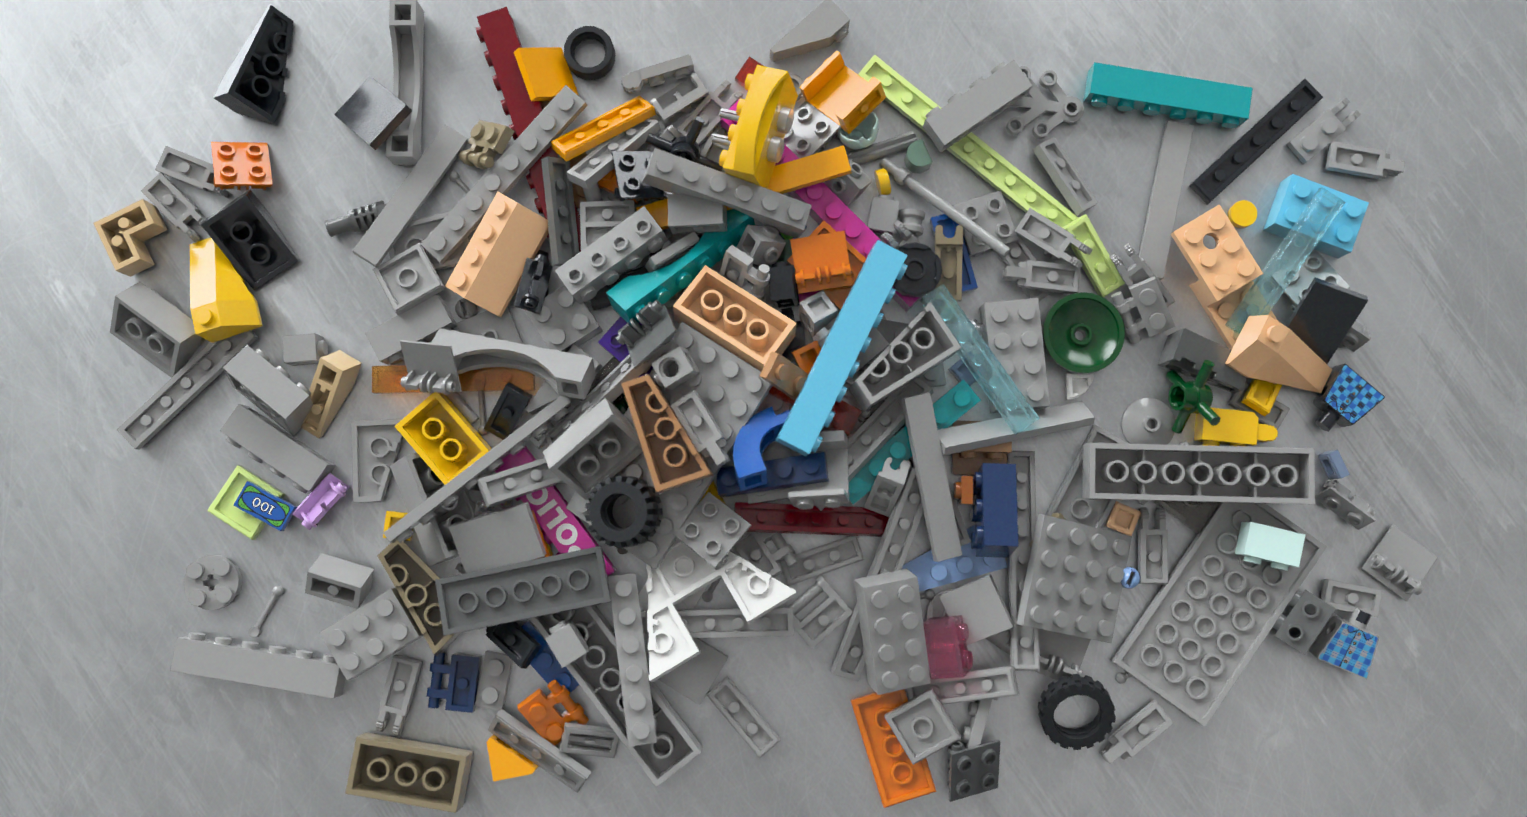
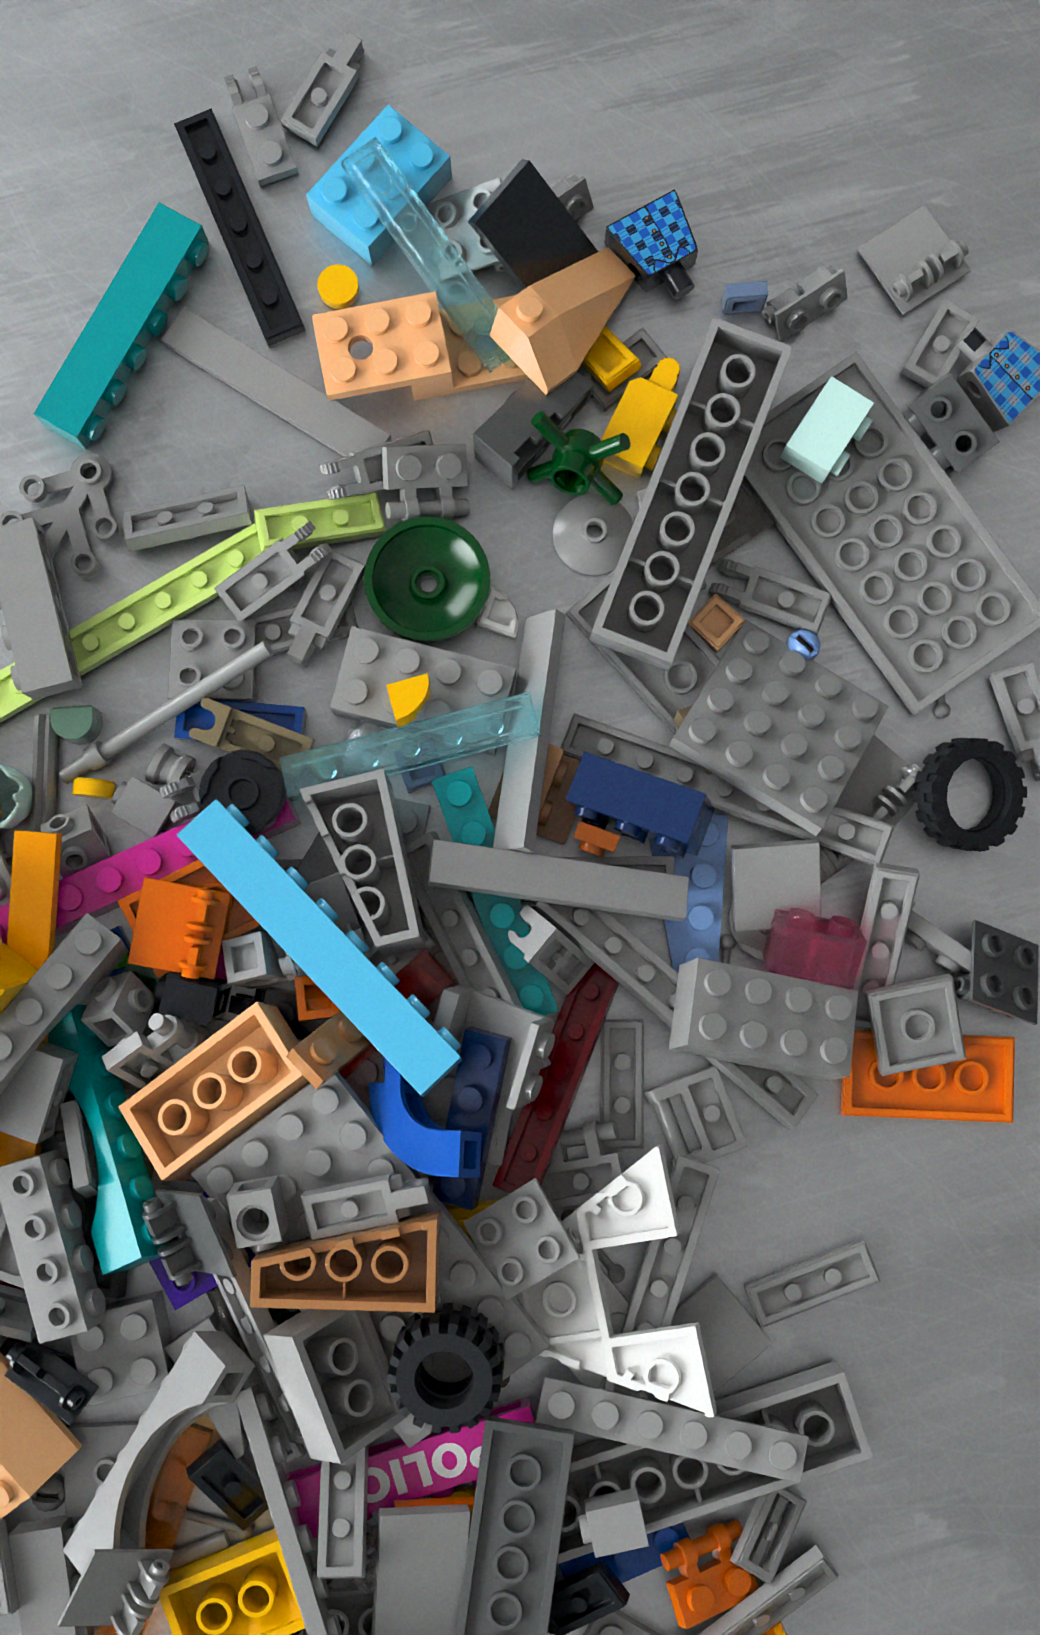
camera: 70 degrees left, 0 degrees up
none -> yellow tile [386,673,431,728]

